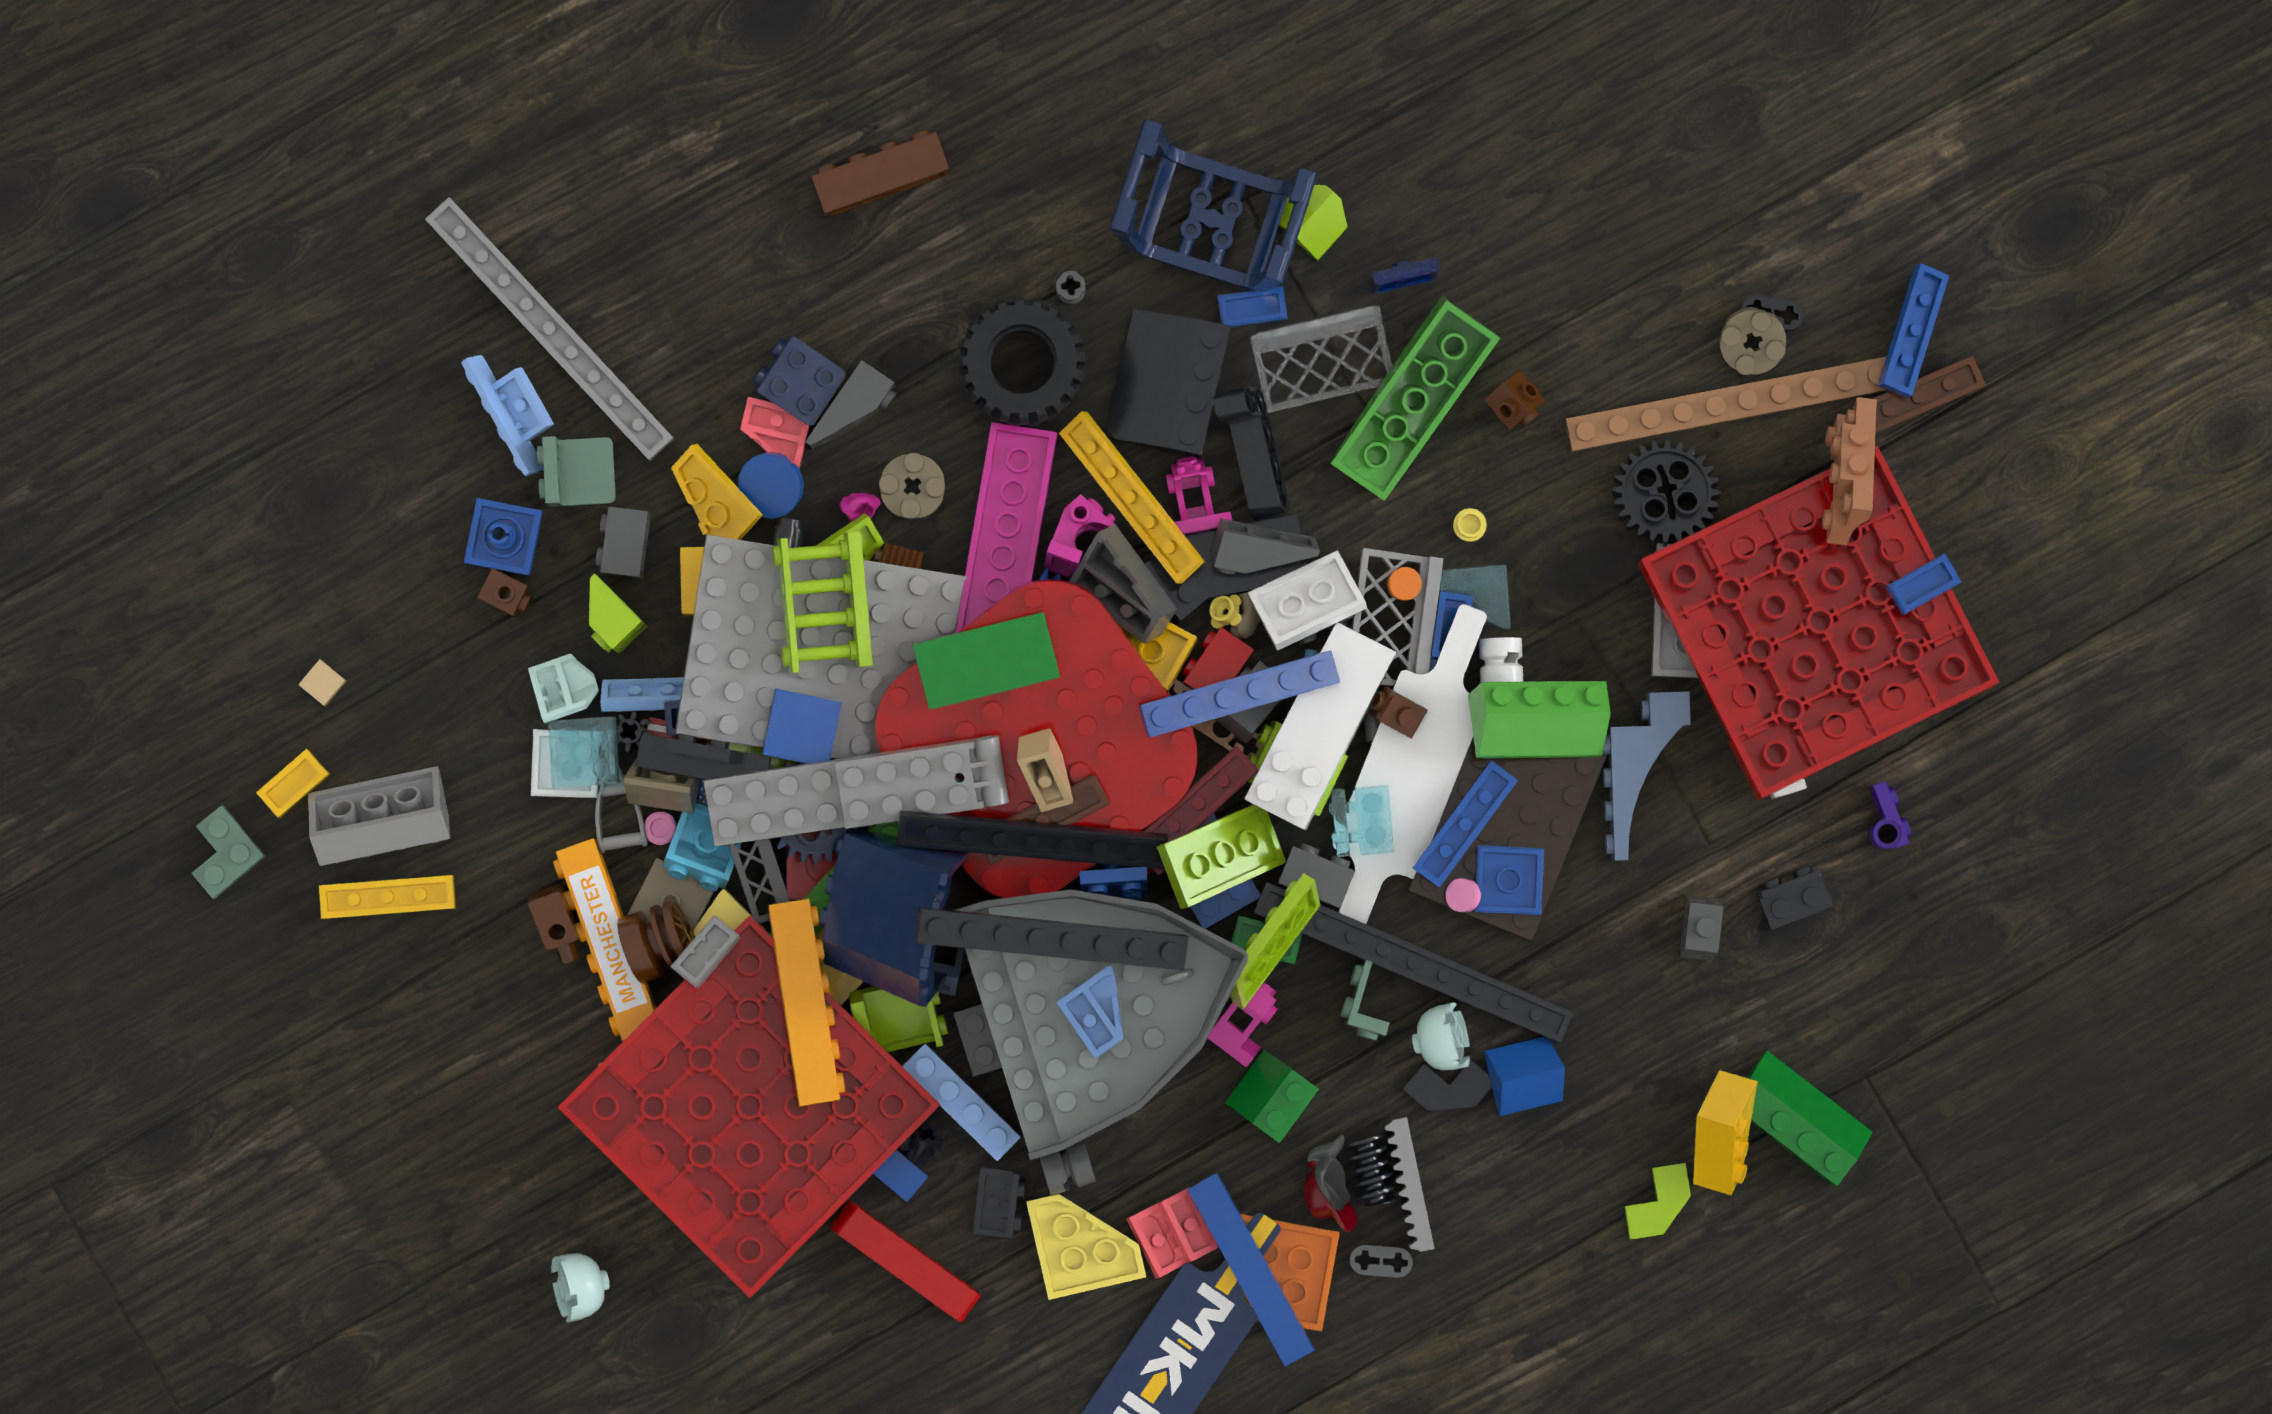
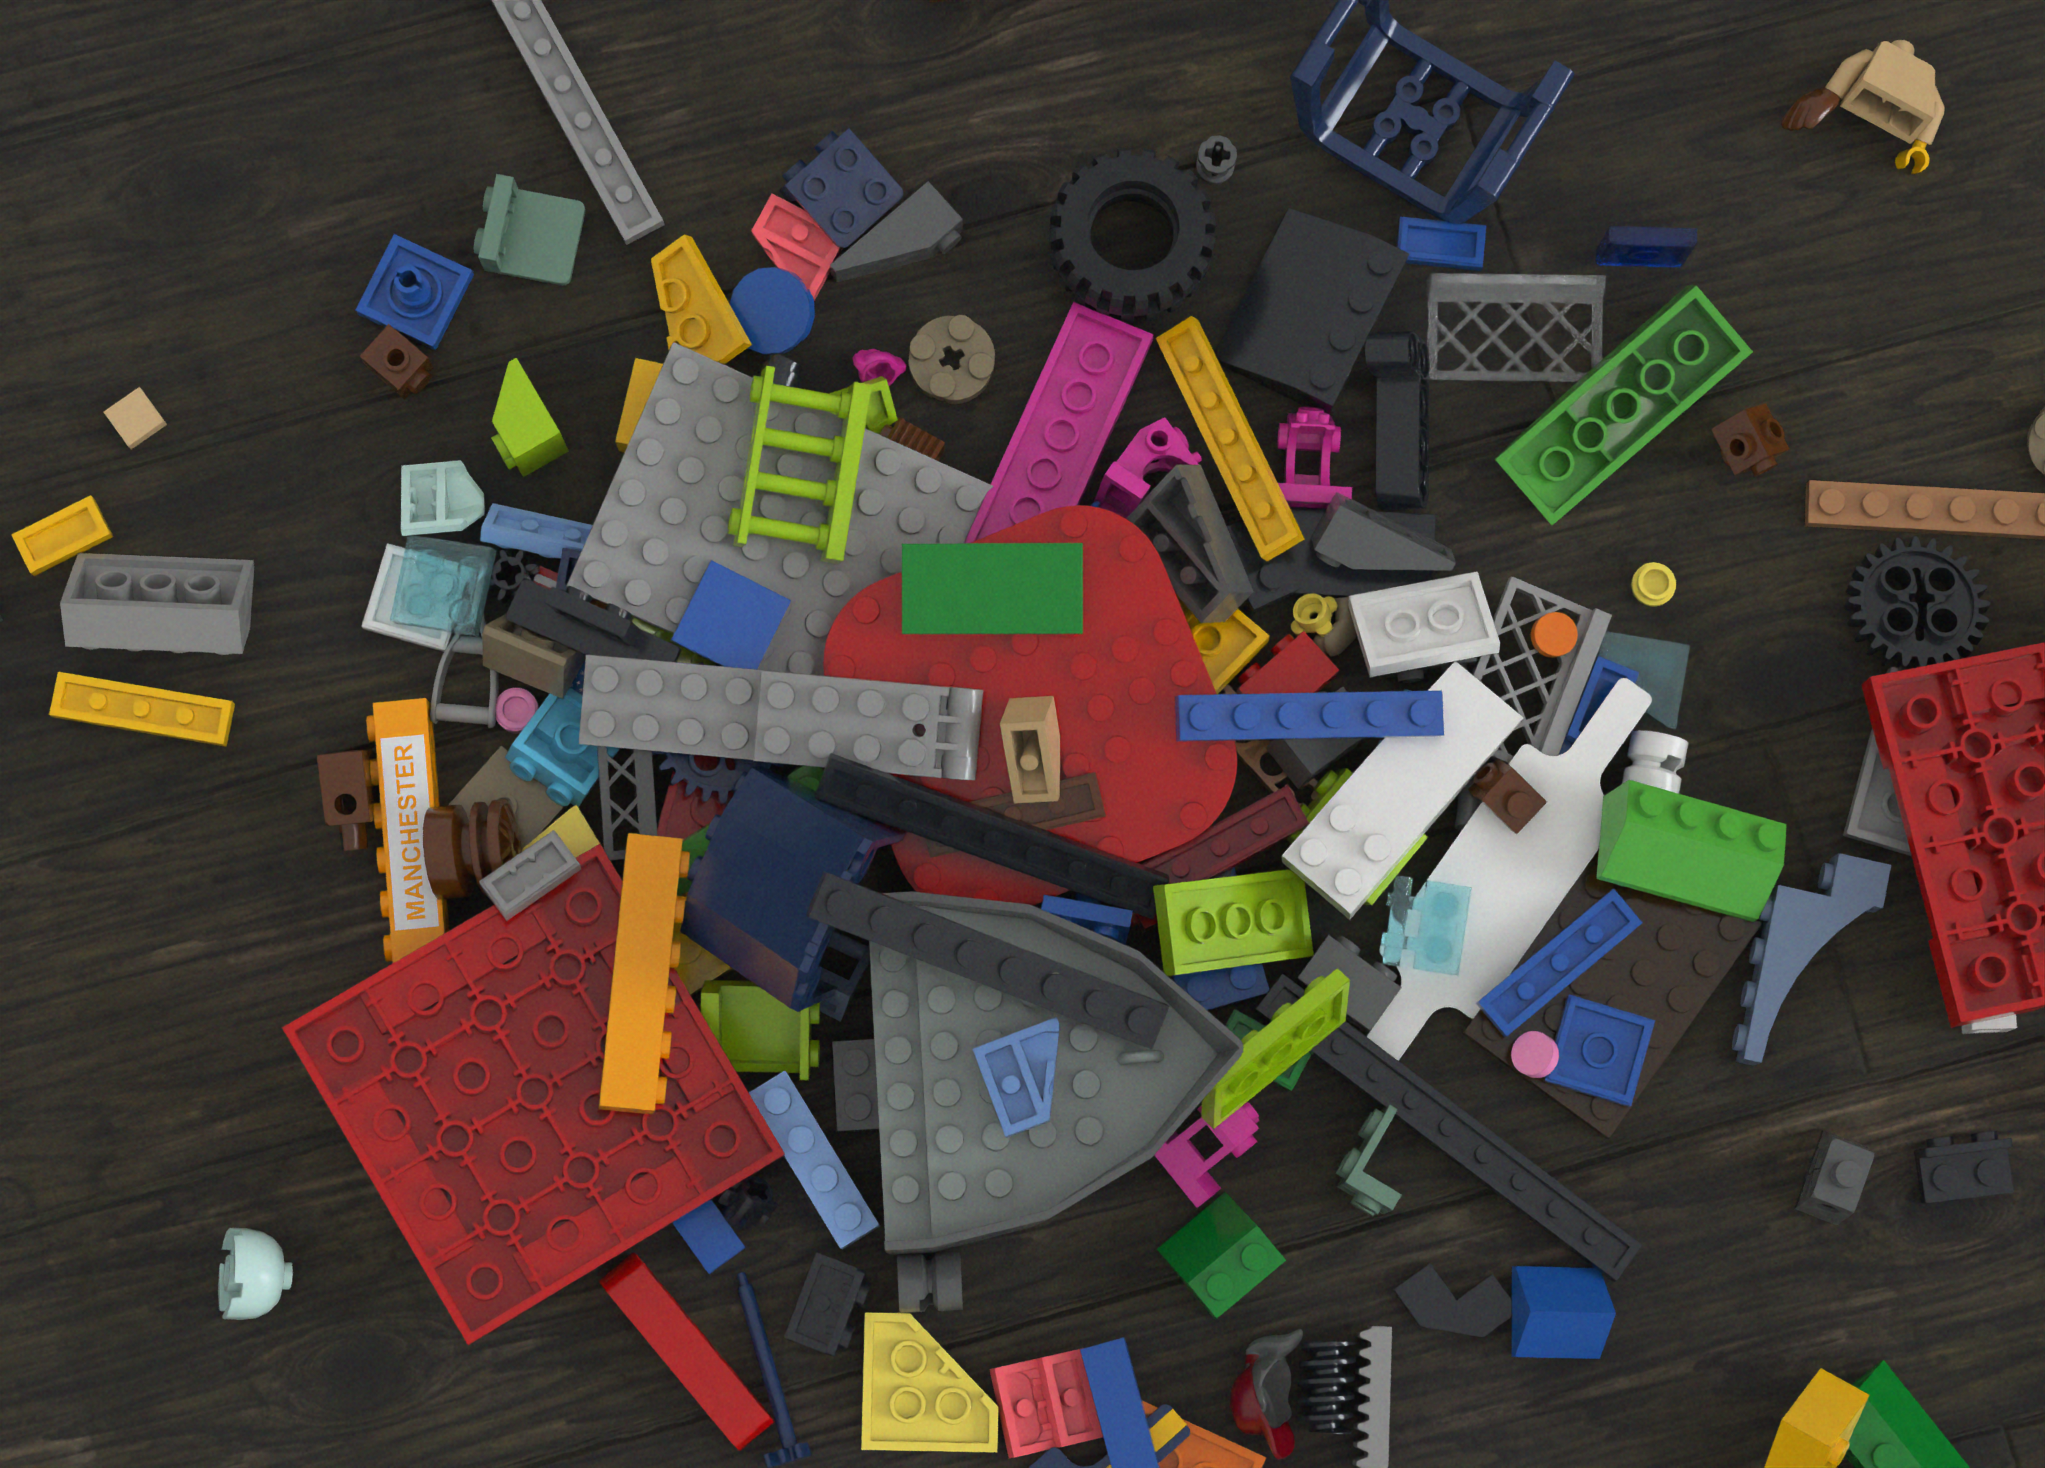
camera: 10 degrees right, 5 degrees down
light blue bracket [461,355,554,476] -> none
dark grey brick [596,507,651,580] -> none
lime slope [1279,185,1347,261] -> none
light aqua cylinder [1412,1002,1470,1070] -> none
none -> dark blue piece [737,1272,812,1468]
none -> tan torso [1781,40,1945,174]

